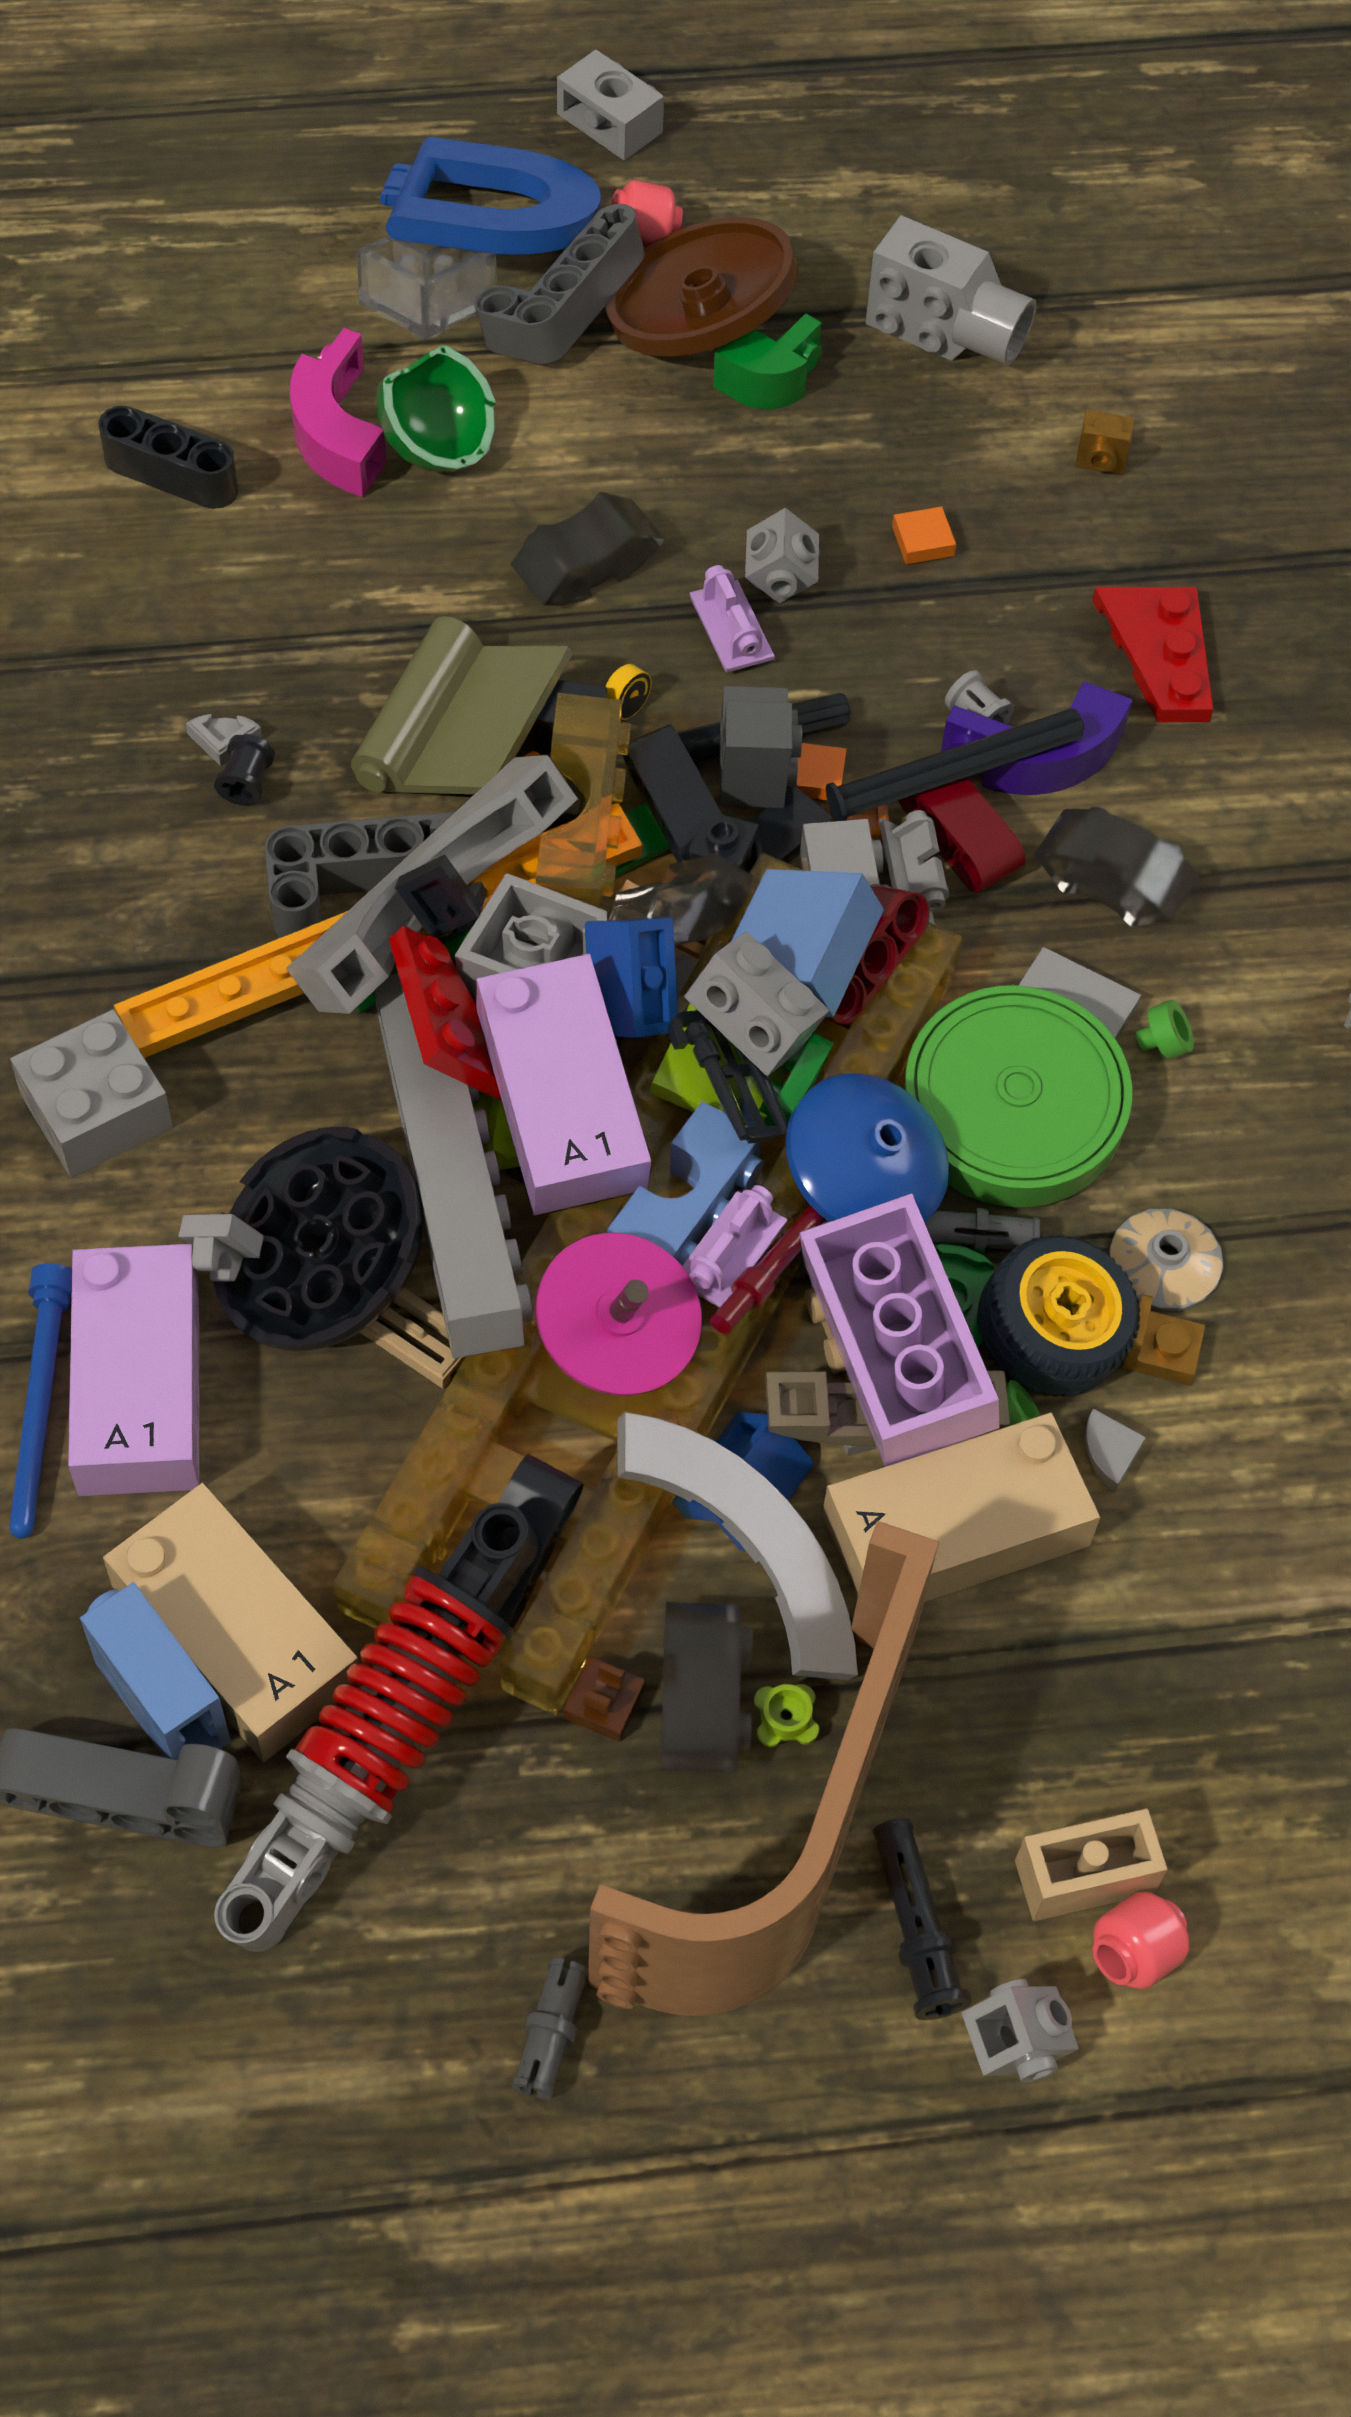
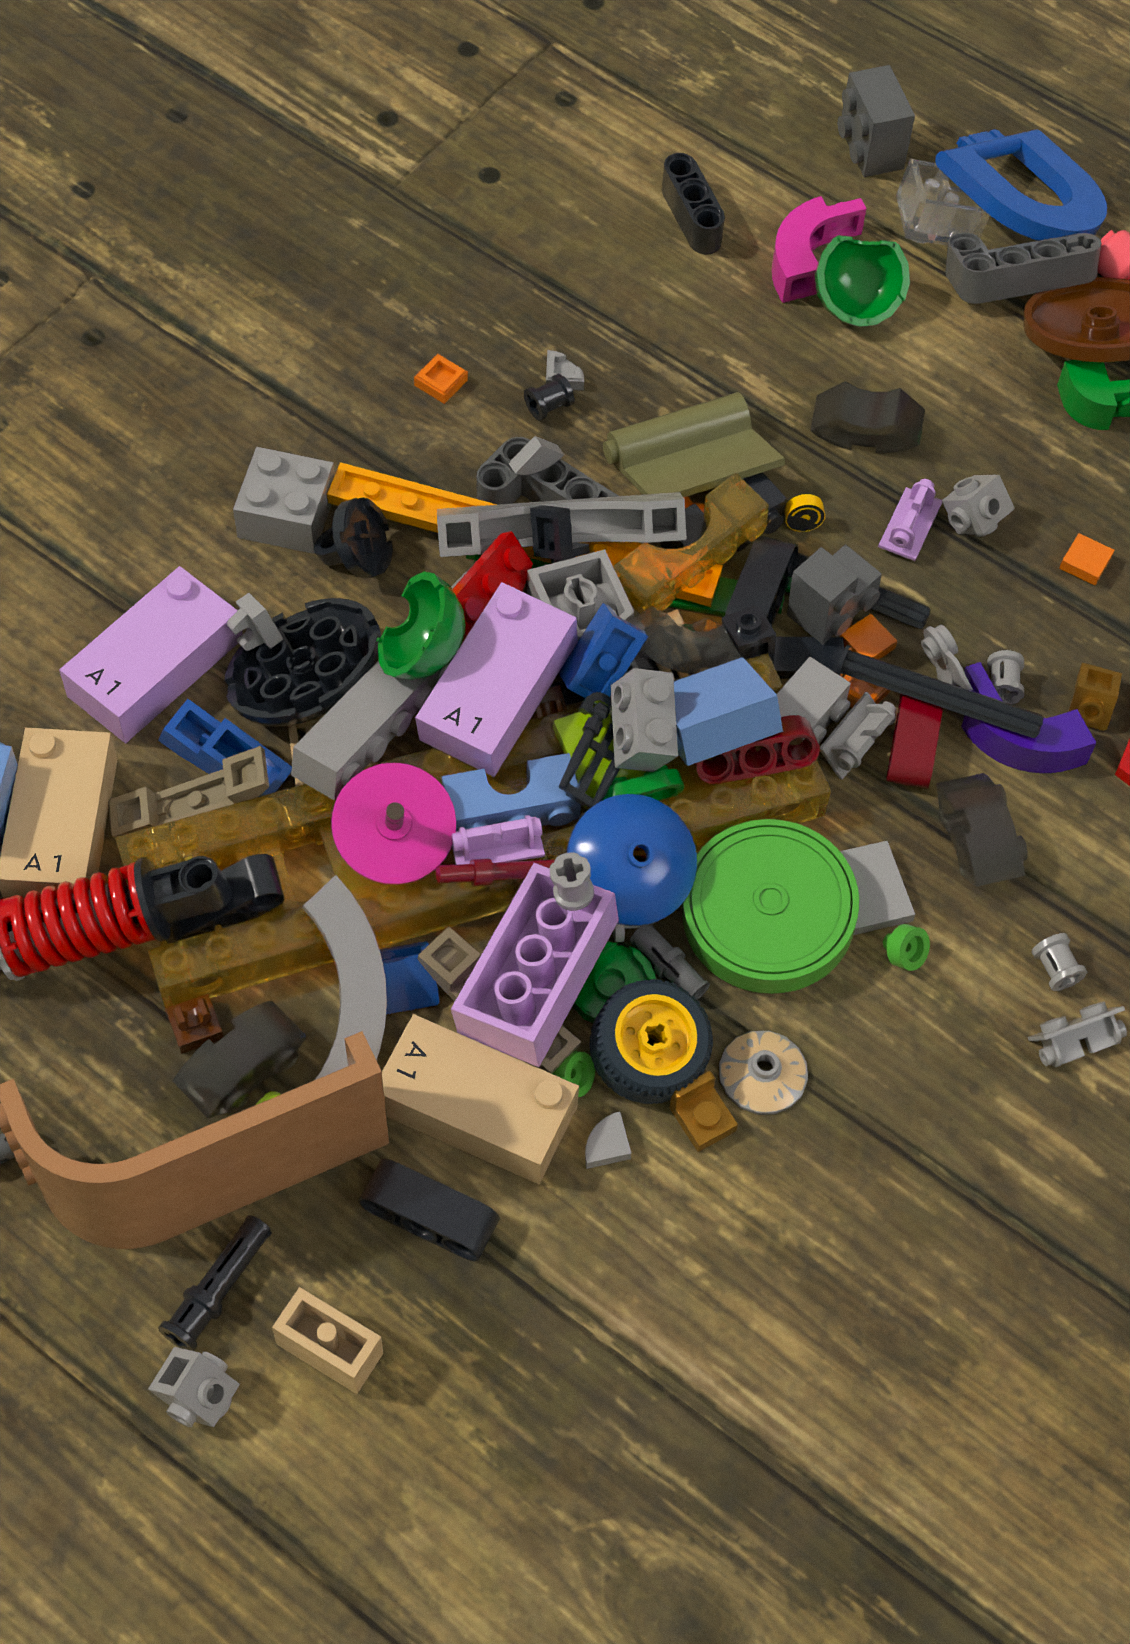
camera: 45 degrees right, 0 degrees up
blue piece [9,1263,72,1539] -> none
coral head [1092,1891,1190,1990] -> none
none -> dark tan slope [109,746,269,840]
none -> blue slope [158,699,292,802]
none -> black tile [314,497,393,579]
none -> black beam [358,1159,500,1261]
none -> green cylinder [376,571,466,680]
none -> orange tile [414,354,468,404]
none -> light grey tile [509,436,564,475]
none -> light grey bush [550,852,594,911]
none -> dark grey brick [837,65,915,177]
none -> light grey plate [921,624,973,691]
none -> light grey bush [1032,933,1087,991]
none -> pearl gold bracket [1068,662,1122,731]

